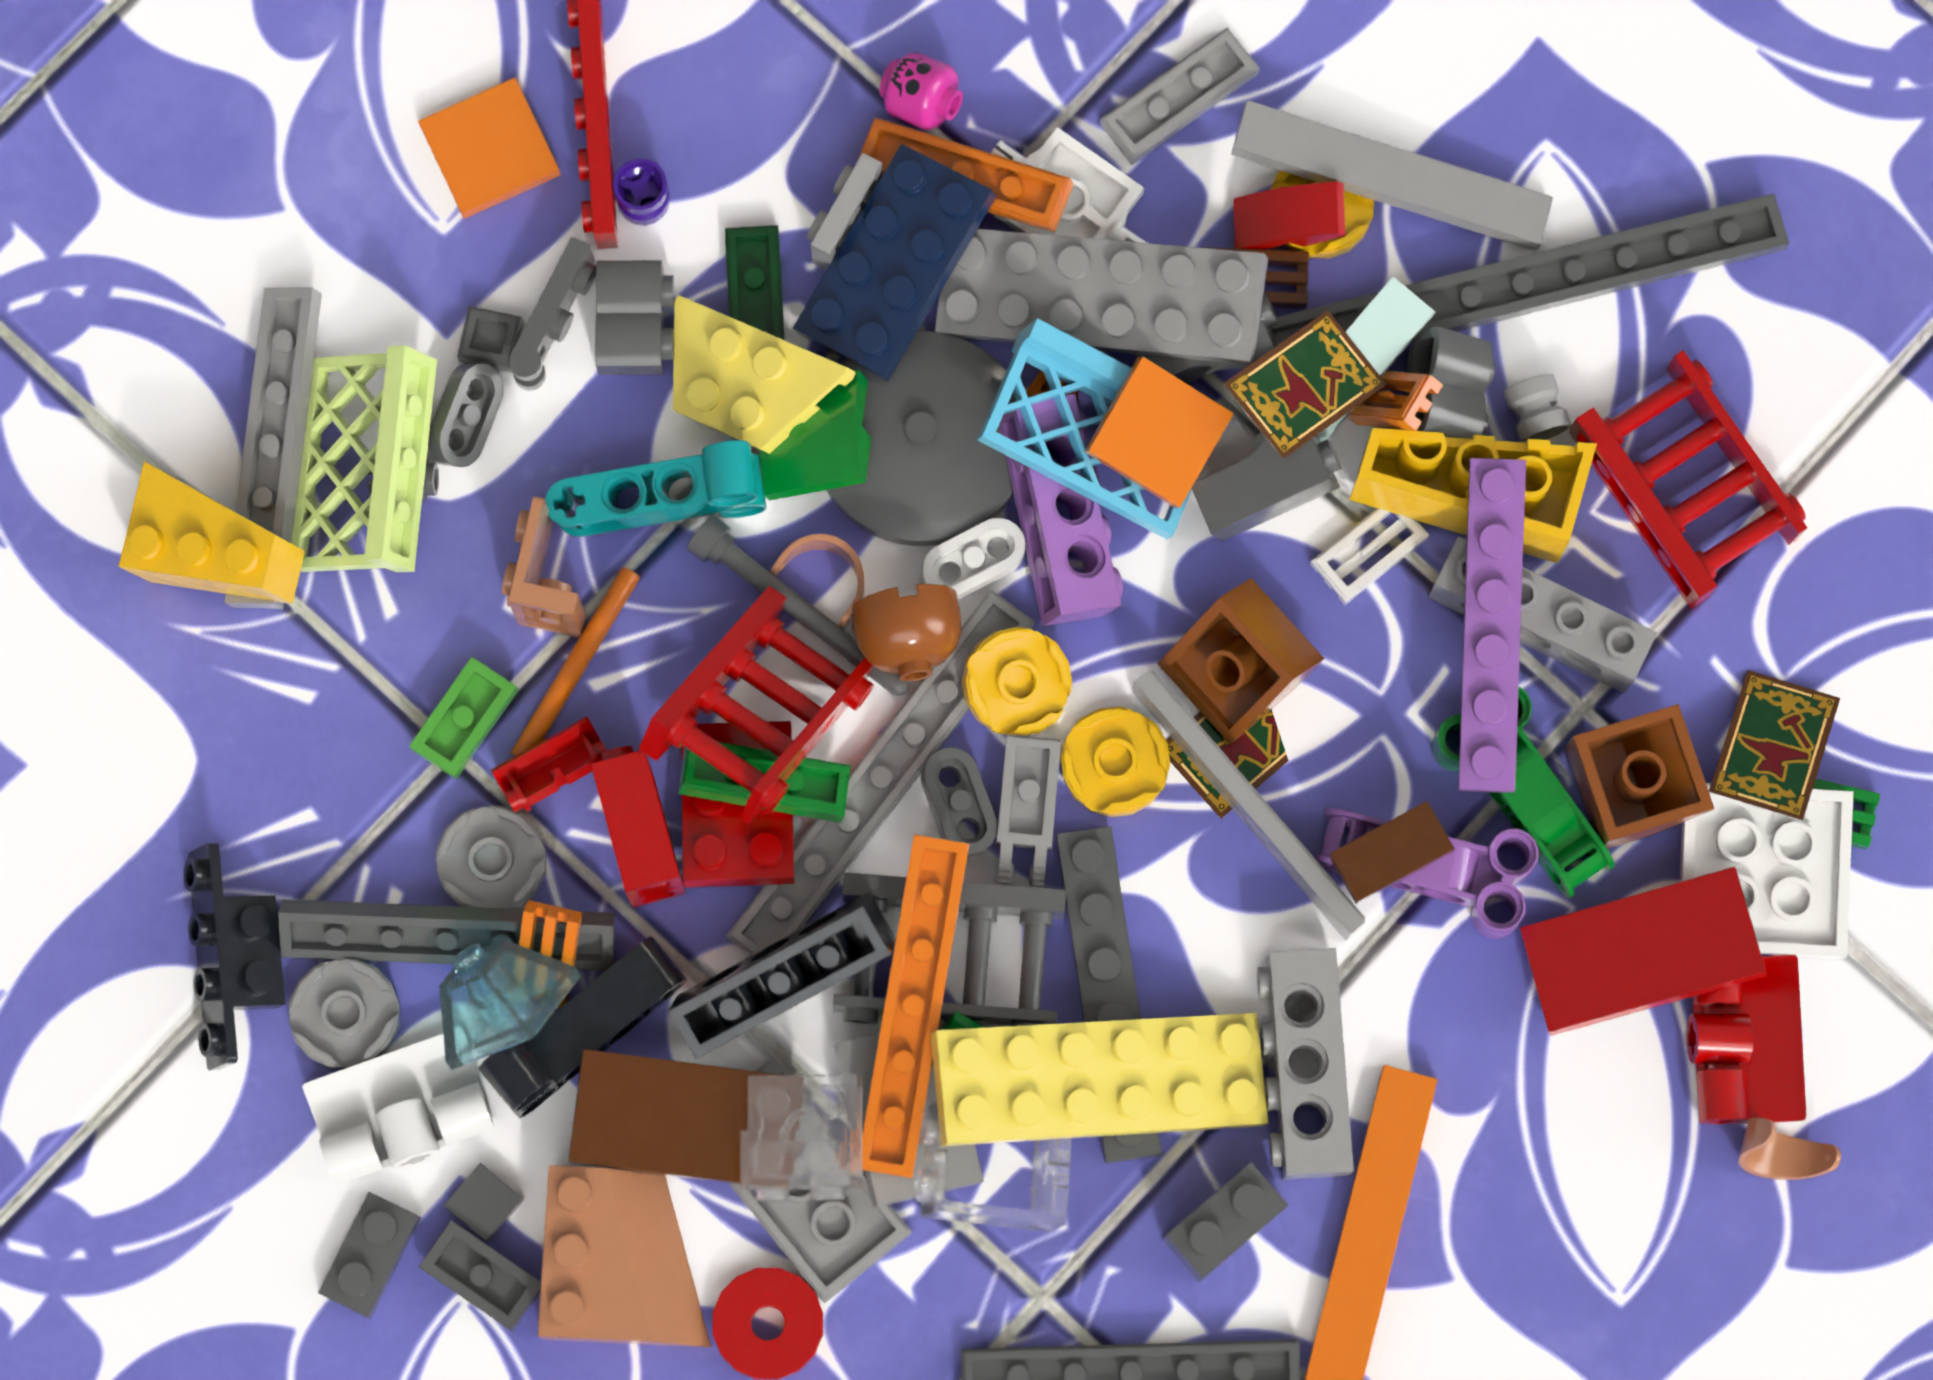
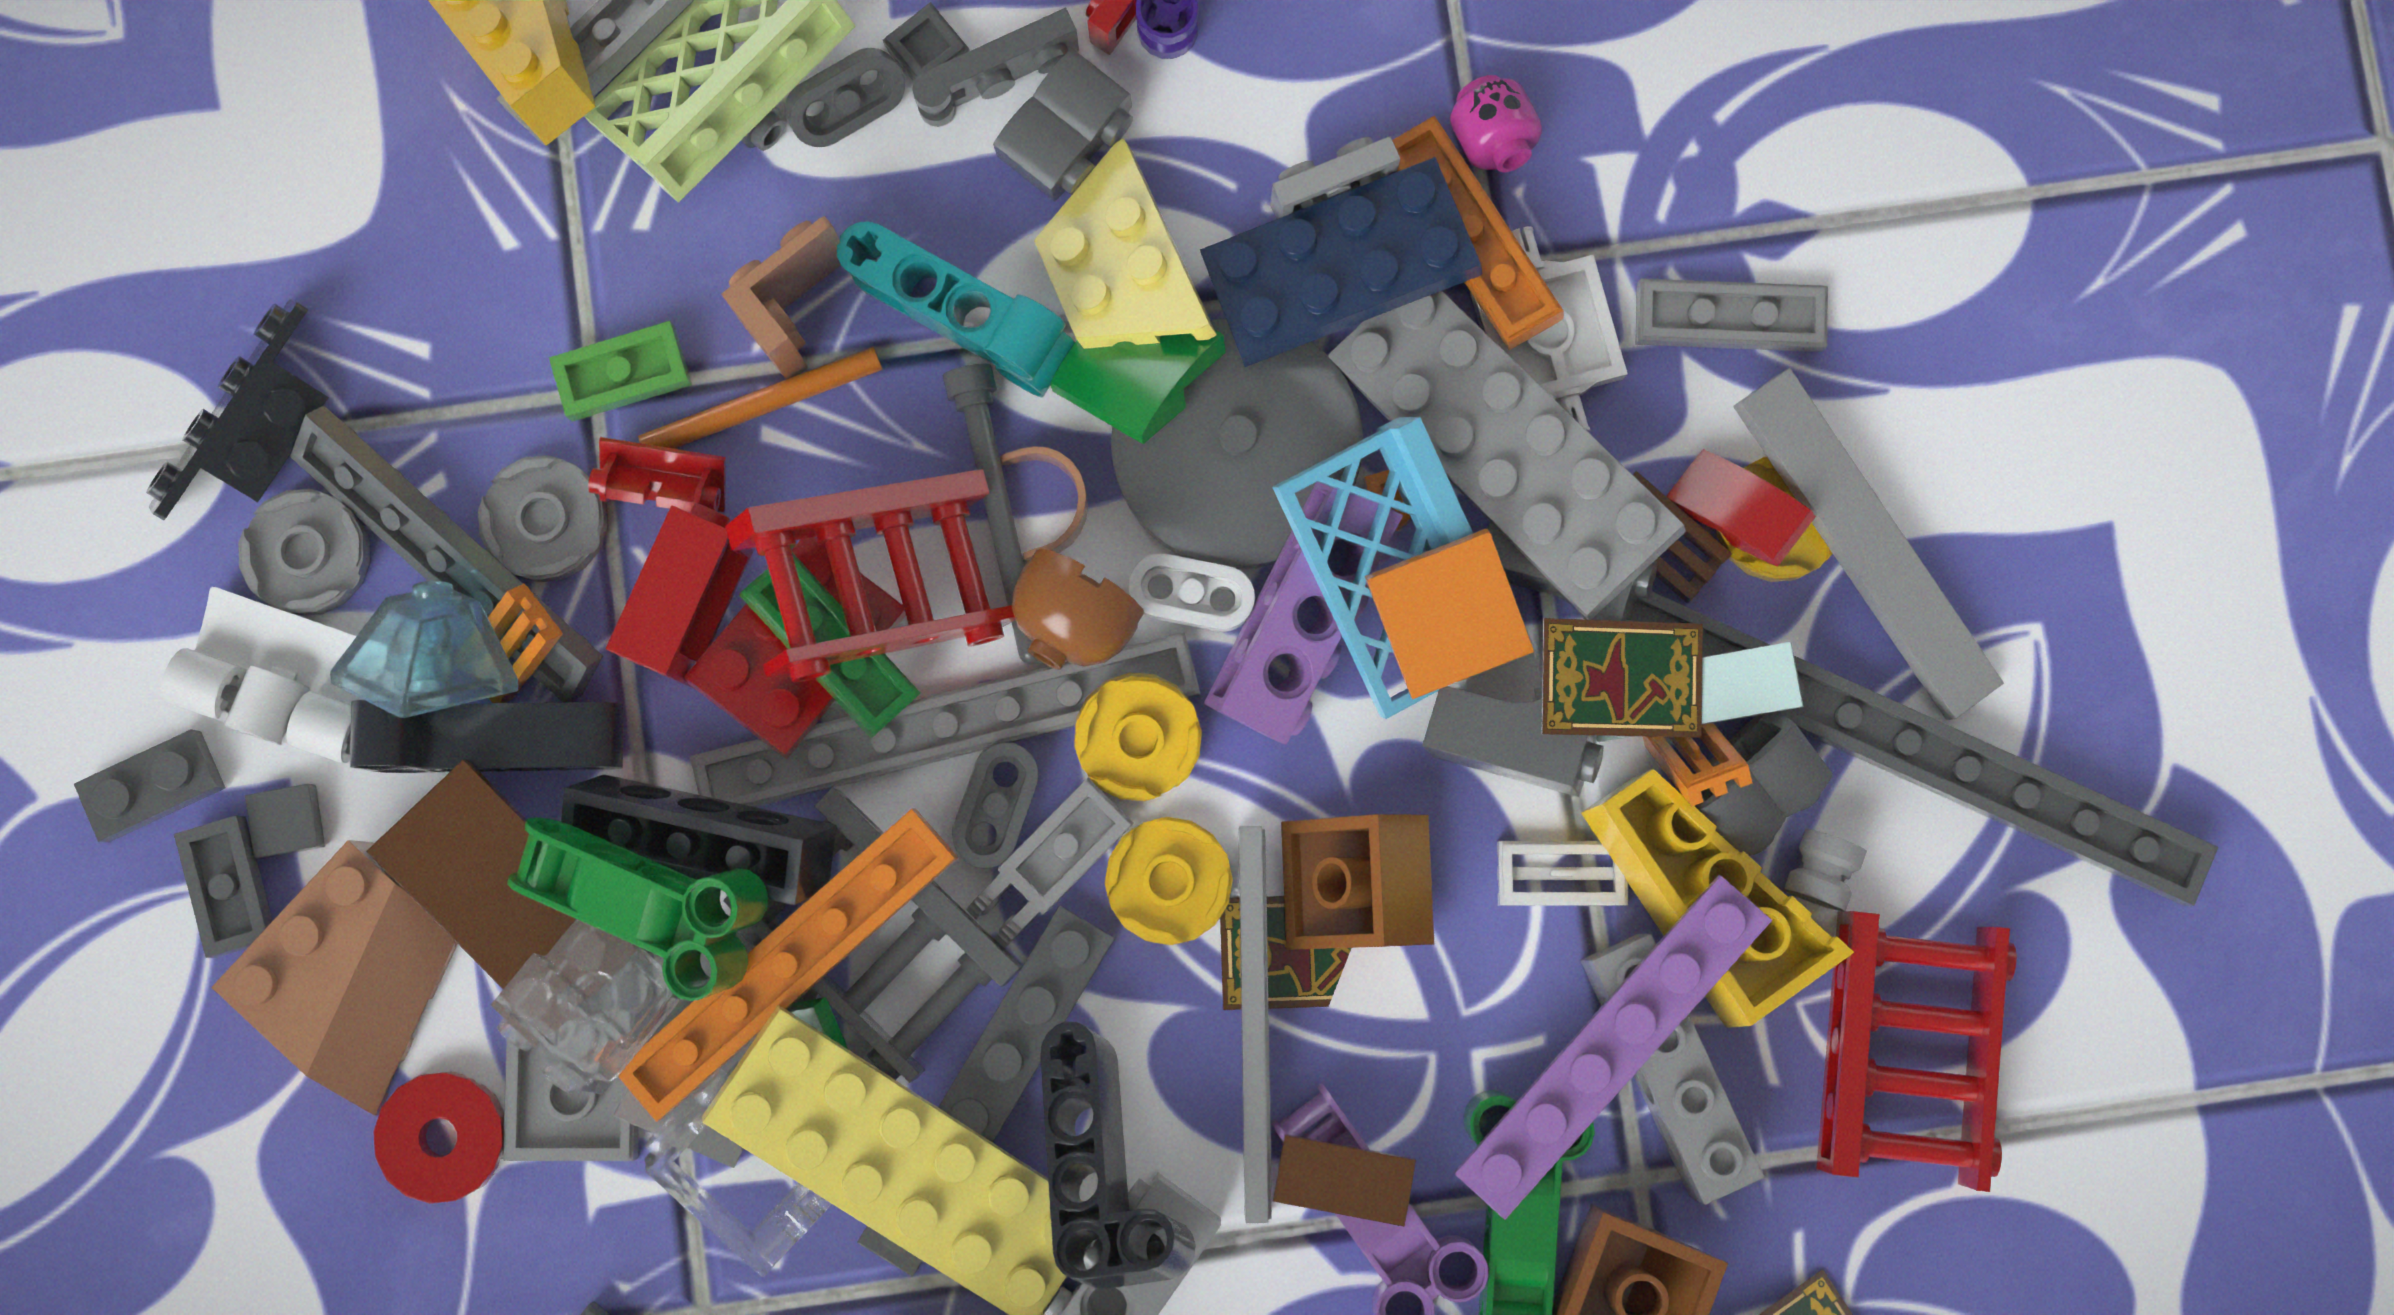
camera: 40 degrees right, 5 degrees up
dark green tile [725,225,785,340] -> none
none -> green piece [507,817,768,1001]
none -> black beam [1040,1022,1196,1289]

